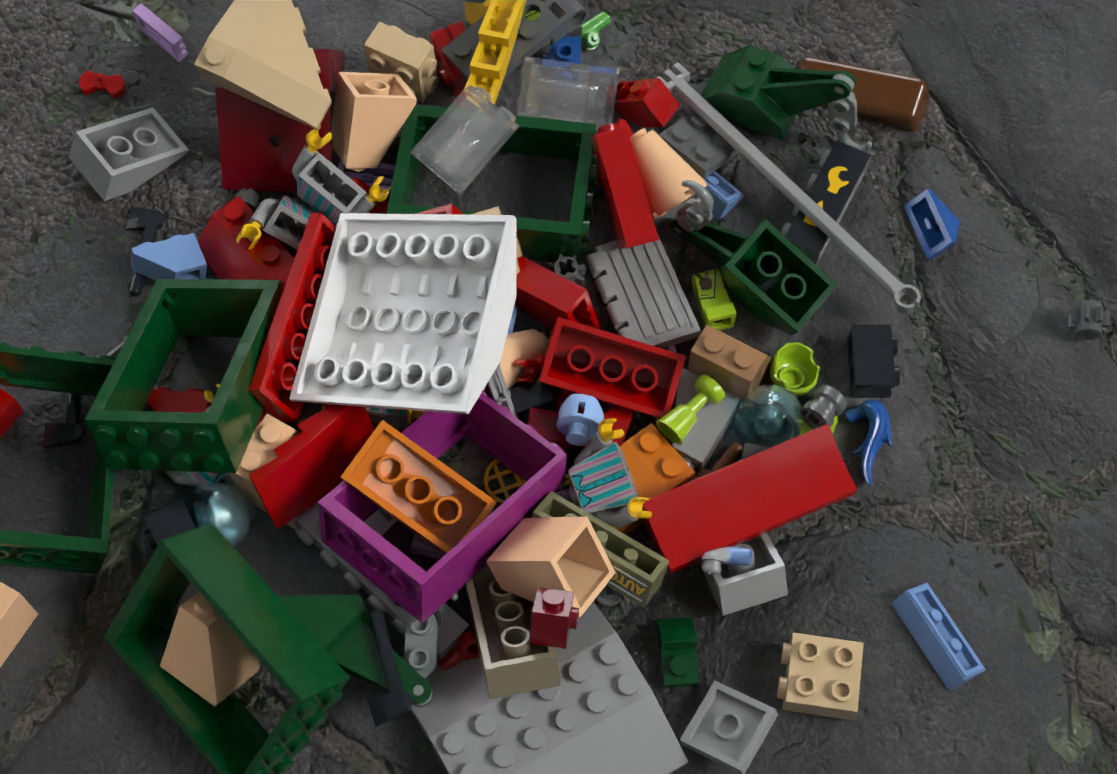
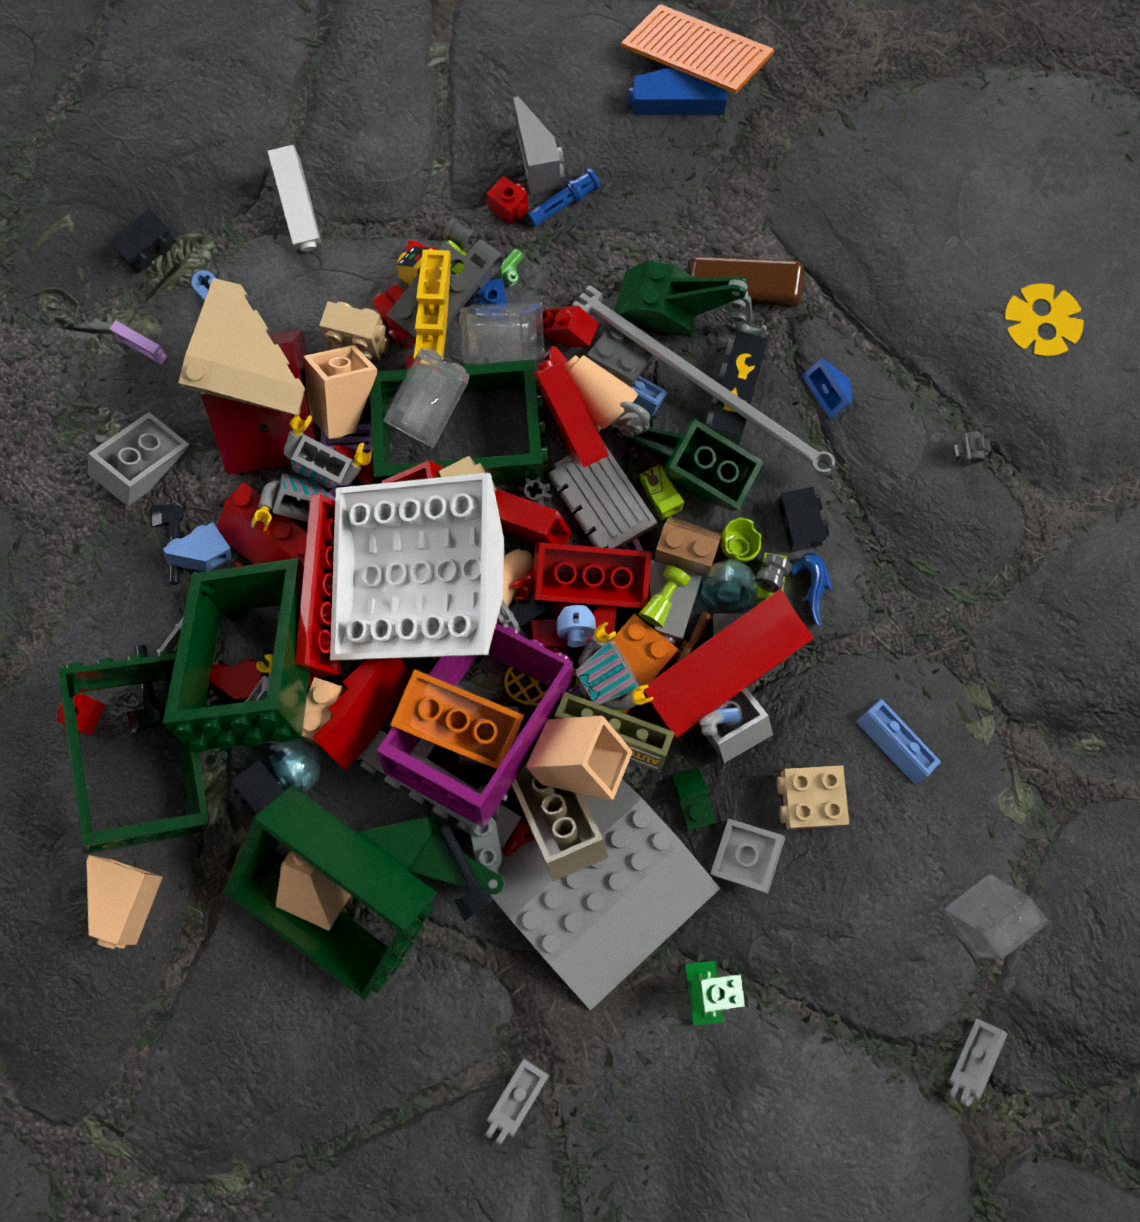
camera: 10 degrees left, 10 degrees up
red piece [79,70,126,99] -> none
dark grey hinge [234,188,259,212] -> none
dark red brick [530,587,579,649] -> none

